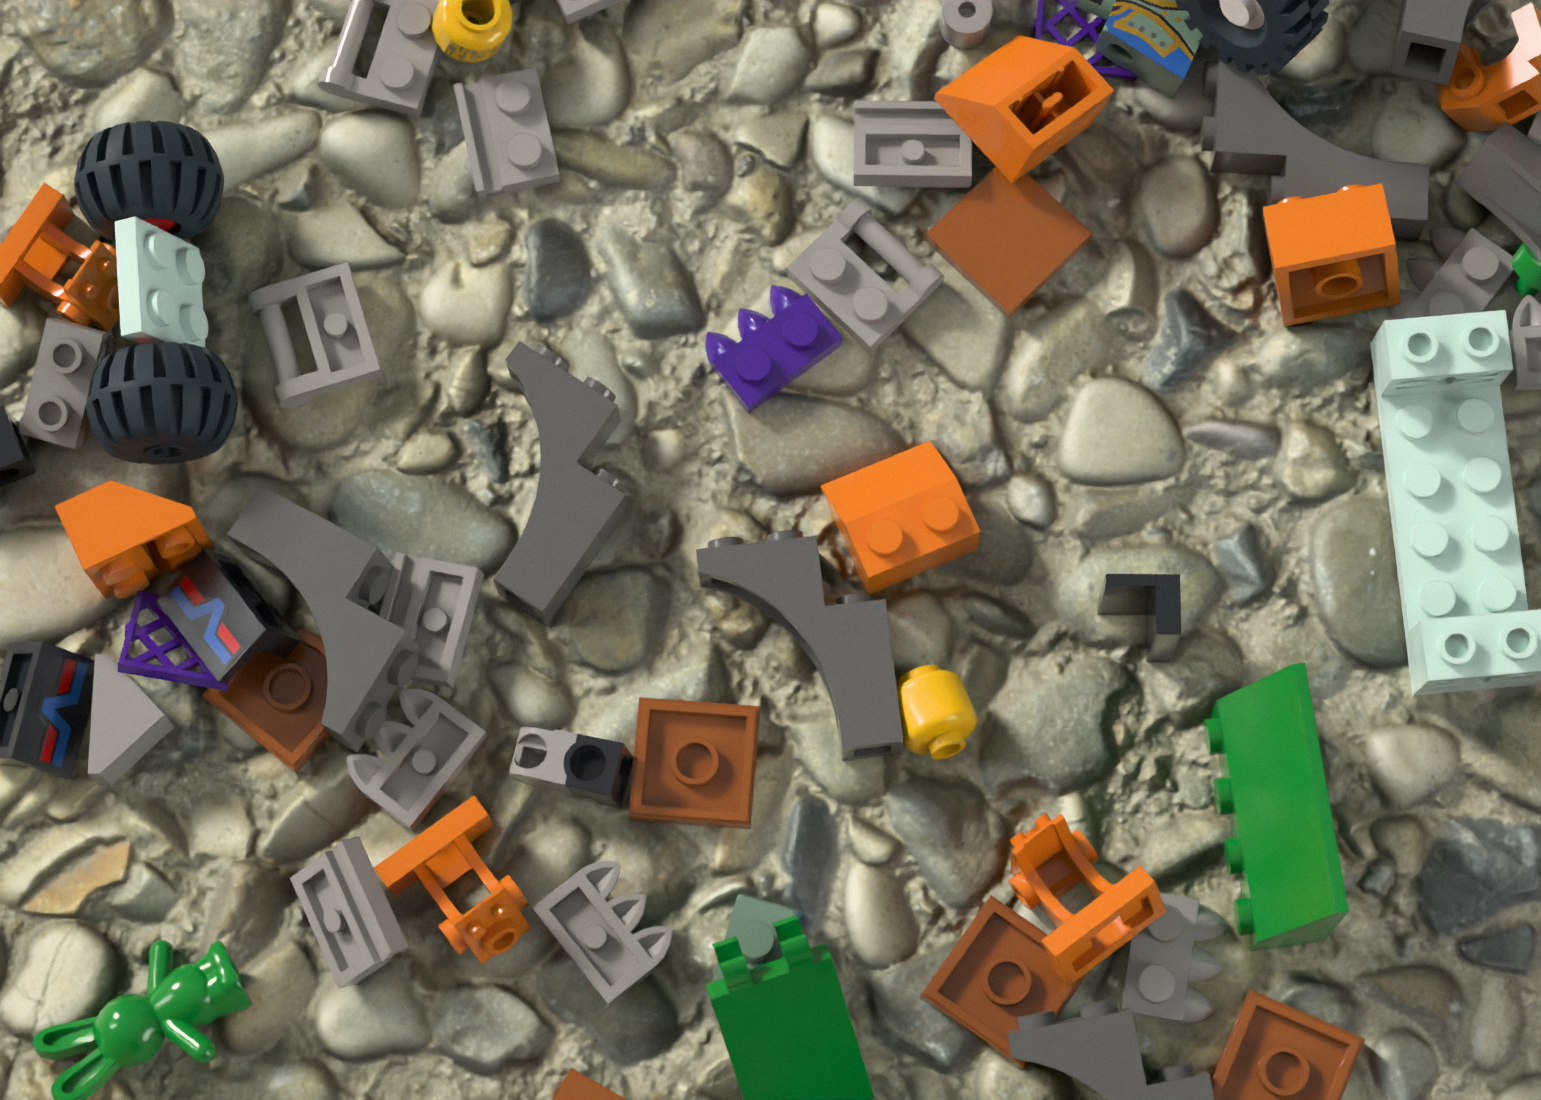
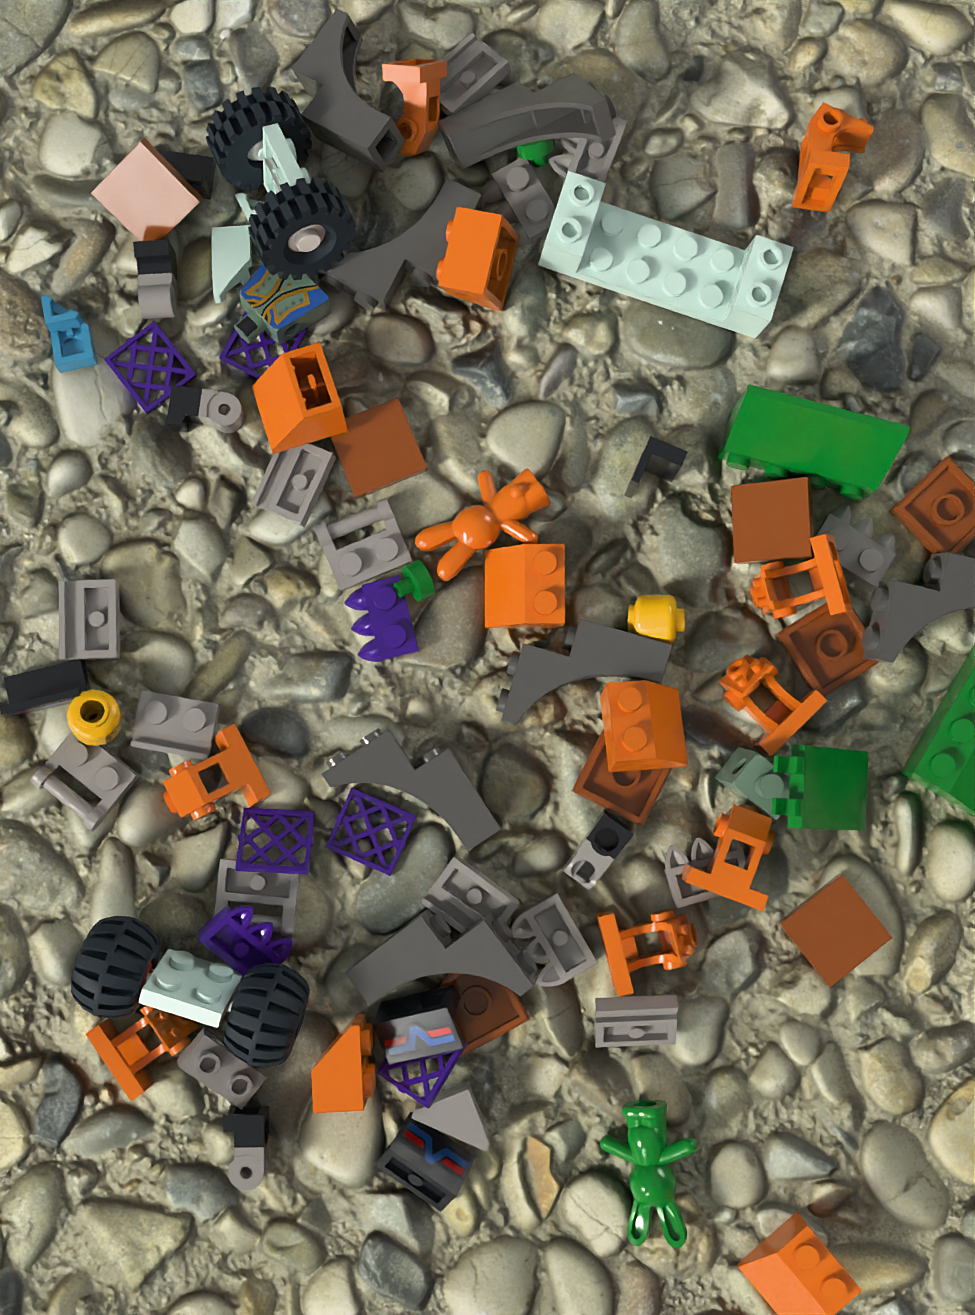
camera: 70 degrees left, 10 degrees up
none -> orange tile [163,724,271,821]
none -> dark purple plate [198,906,292,976]
none -> dark purple window [235,807,315,875]
none -> dark purple window [325,787,417,876]
none -> green tile [394,560,435,602]
none -> orange animal [415,468,551,581]
none -> orange slope [600,680,688,772]
none -> orange tile [681,804,775,911]
none -> orange tile [719,654,827,757]
none -> dark orange tile [731,477,815,564]

